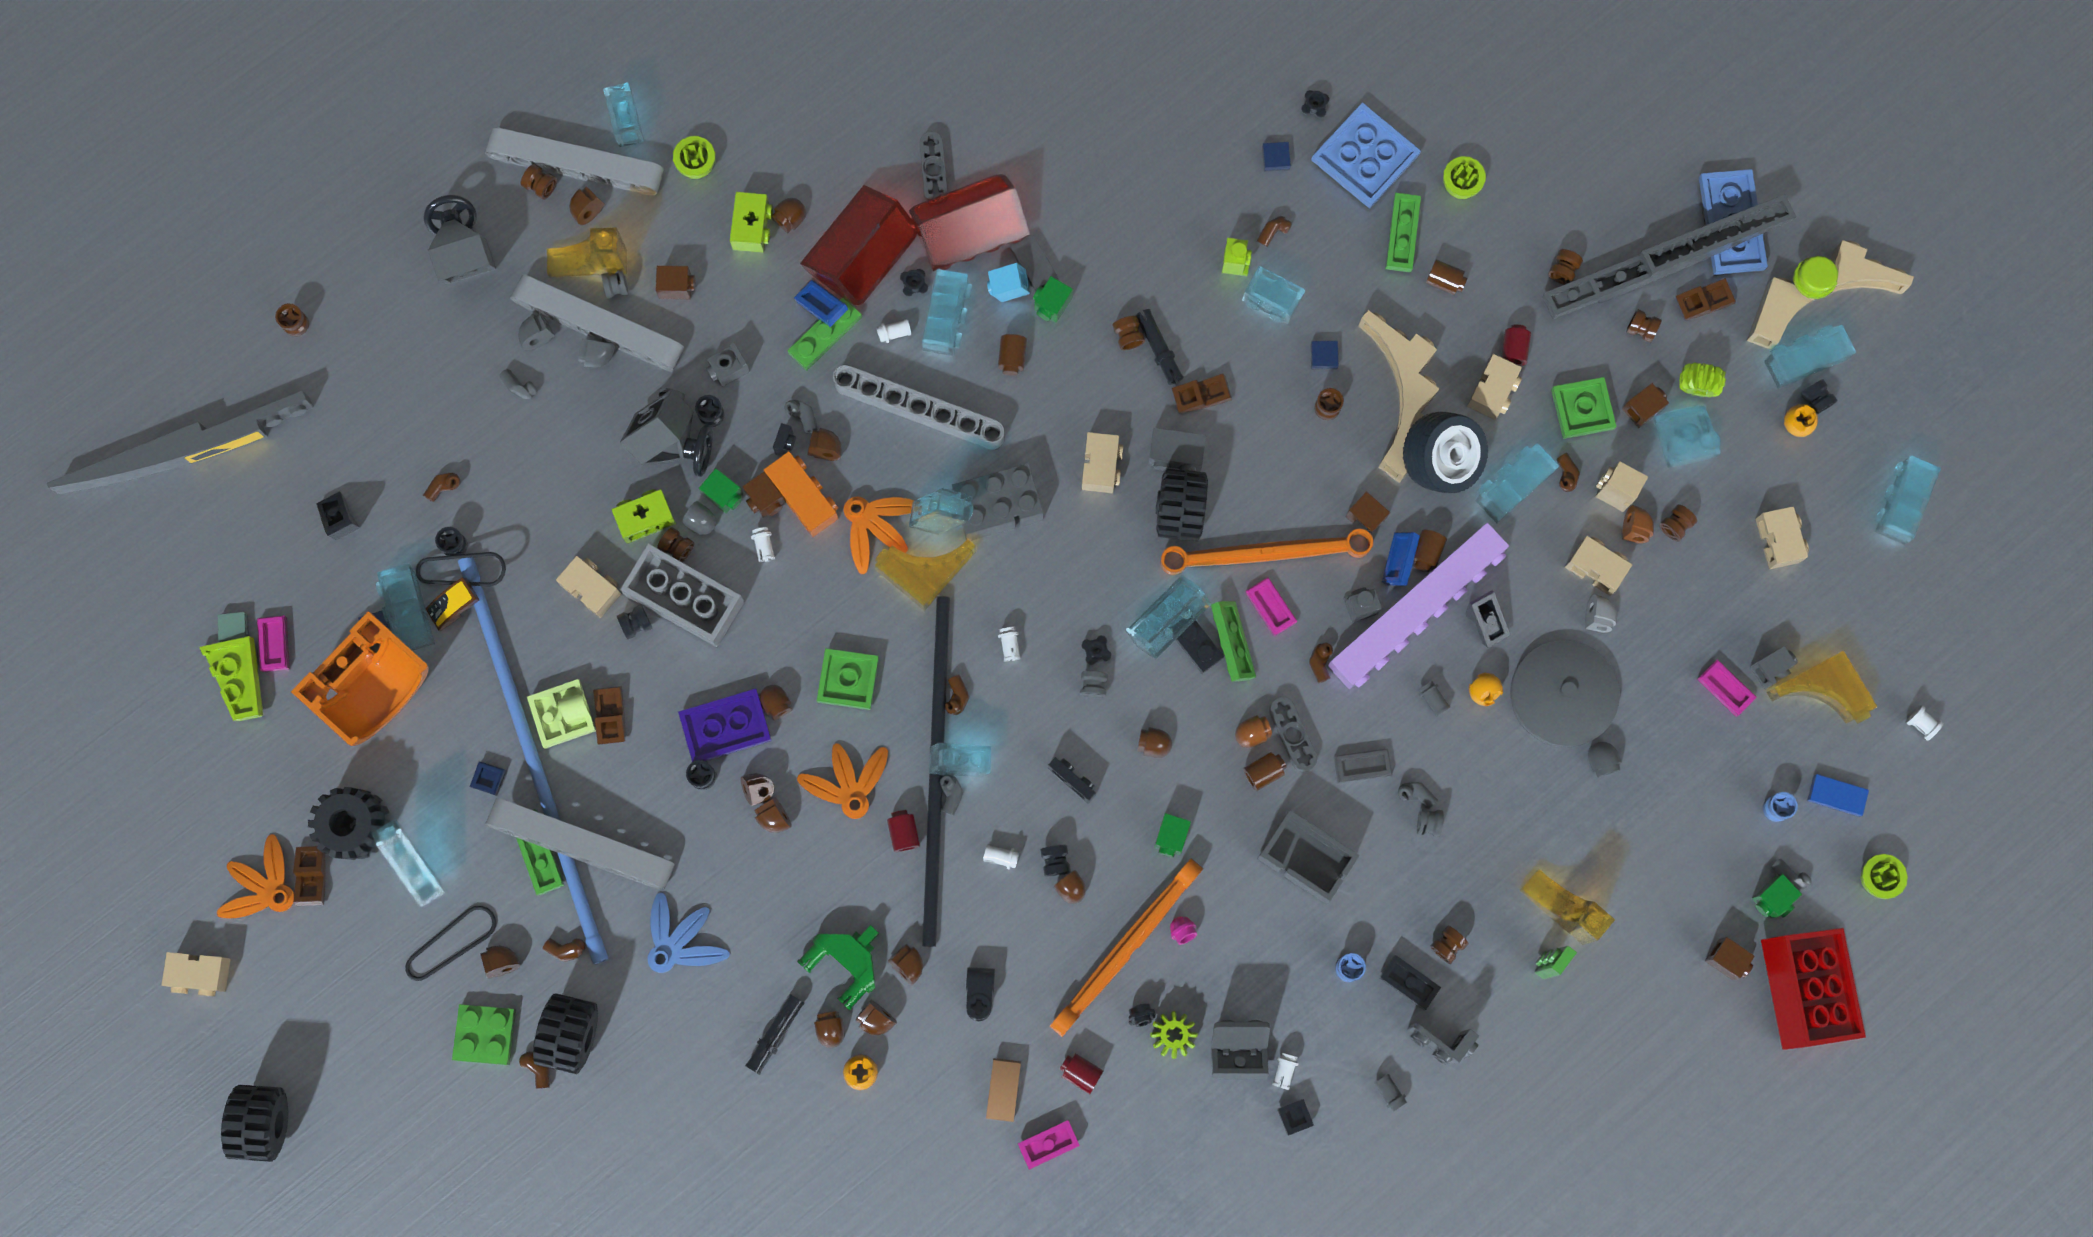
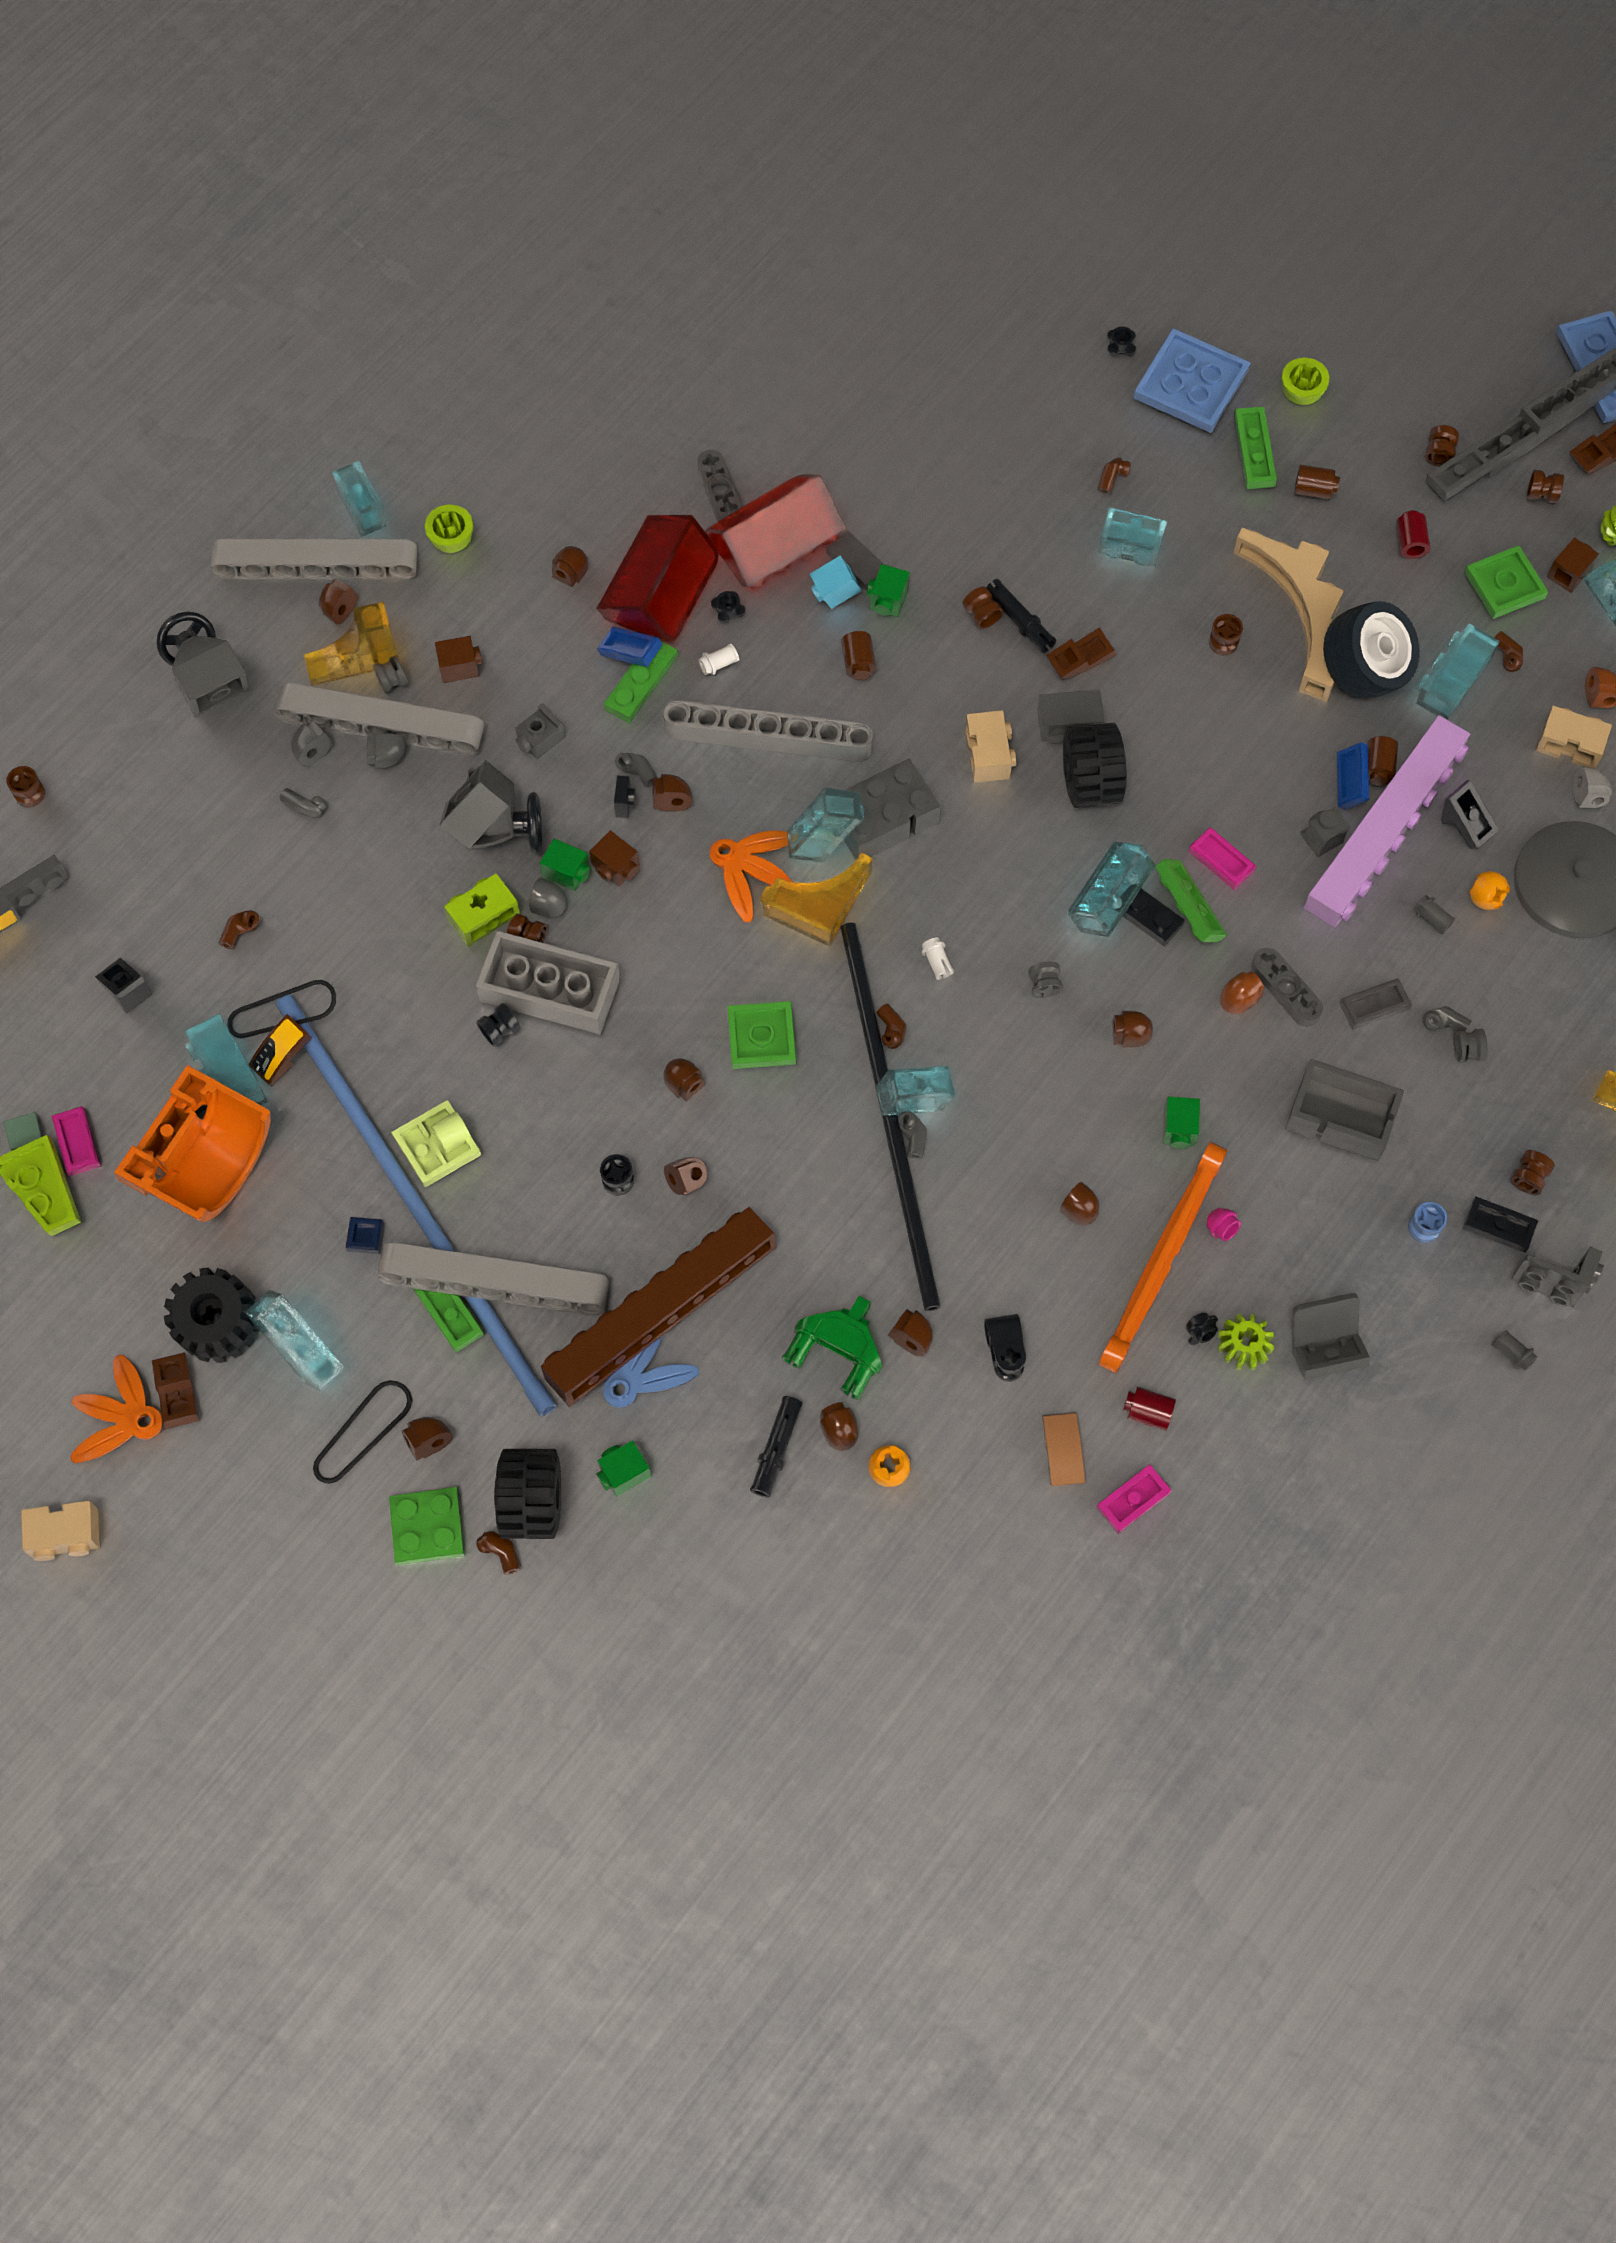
camera: 10 degrees left, 10 degrees down
black wheel [221,1085,289,1162] -> none
black wheel [435,527,468,556] -> none
reddish brown wheel [521,164,557,200] -> none
reddish brown arm [542,938,585,962] -> none
tan brick [556,556,622,619] -> none
reddish brown slope [593,686,626,745] -> none
dark purple plate [678,689,772,762] -> none
black wheel [695,395,725,427] -> none
lime brick [730,192,773,253] -> none
white pin [751,527,775,562] -> none
reddish brown piece [754,797,792,833] -> none
orange brick [764,451,839,537] -> none
orange plant [797,743,888,819] -> none
reddish brown piece [855,999,897,1035] -> none
dark red brick [887,810,920,852] -> none
clear light blue brick [922,269,972,356] -> none
white pin [984,844,1019,870] -> none
black wheel [1040,845,1071,877] -> none
black plate [1048,757,1096,804] -> none
black plate [1081,635,1111,665] -> none
orange piece [1160,529,1373,575] -> none
lime brick [1222,238,1252,276] -> none
reddish brown brick [1243,752,1287,791] -> none
dark blue tile [1262,142,1291,171] -> none
white pin [1272,1053,1299,1090] -> none
black plate [1277,1099,1314,1136] -> none
reddish brown arm [1309,642,1333,683] -> none
dark blue tile [1311,341,1339,369] -> none
reddish brown panel [1346,491,1390,532] -> none
tan brick [1467,354,1522,420] -> none
tan brick [1595,461,1648,512] -> none
none -> reddish brown brick [541,1207,776,1407]
none -> green brick [596,1440,652,1497]

